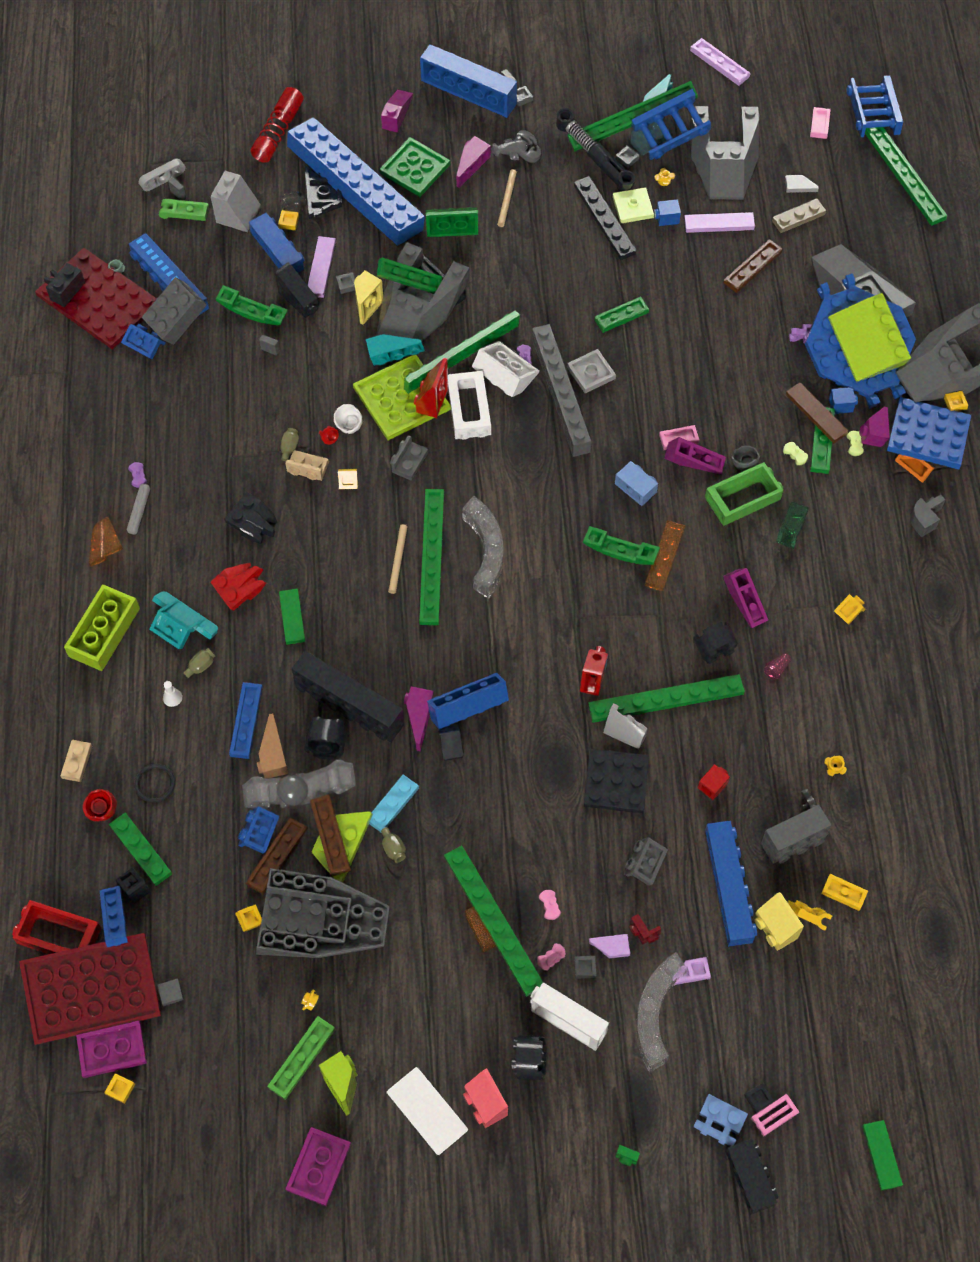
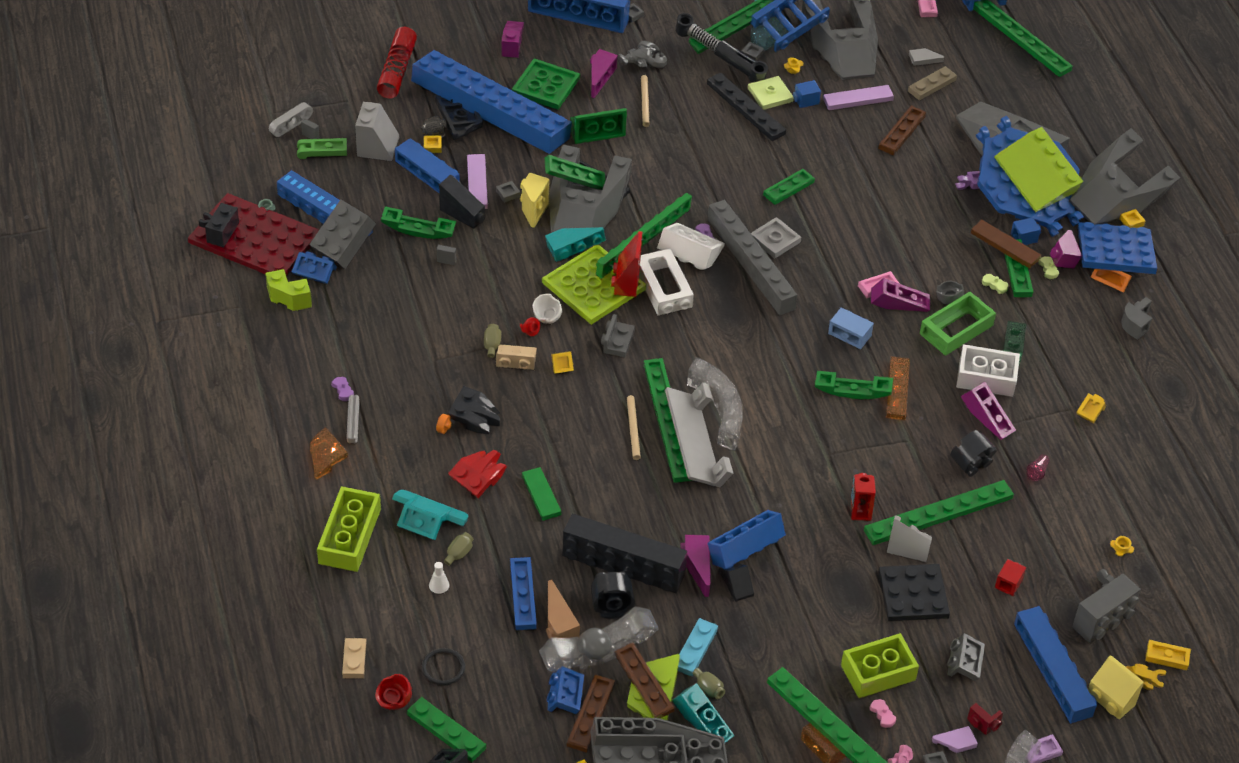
camera: 15 degrees left, 15 degrees down
none -> lime brick [266,269,312,311]
none -> orange tile [436,414,451,434]
none -> light grey bracket [665,382,733,487]
none -> teal slope [672,683,735,743]
none -> lime brick [841,633,919,698]
none -> white brick [956,344,1020,397]

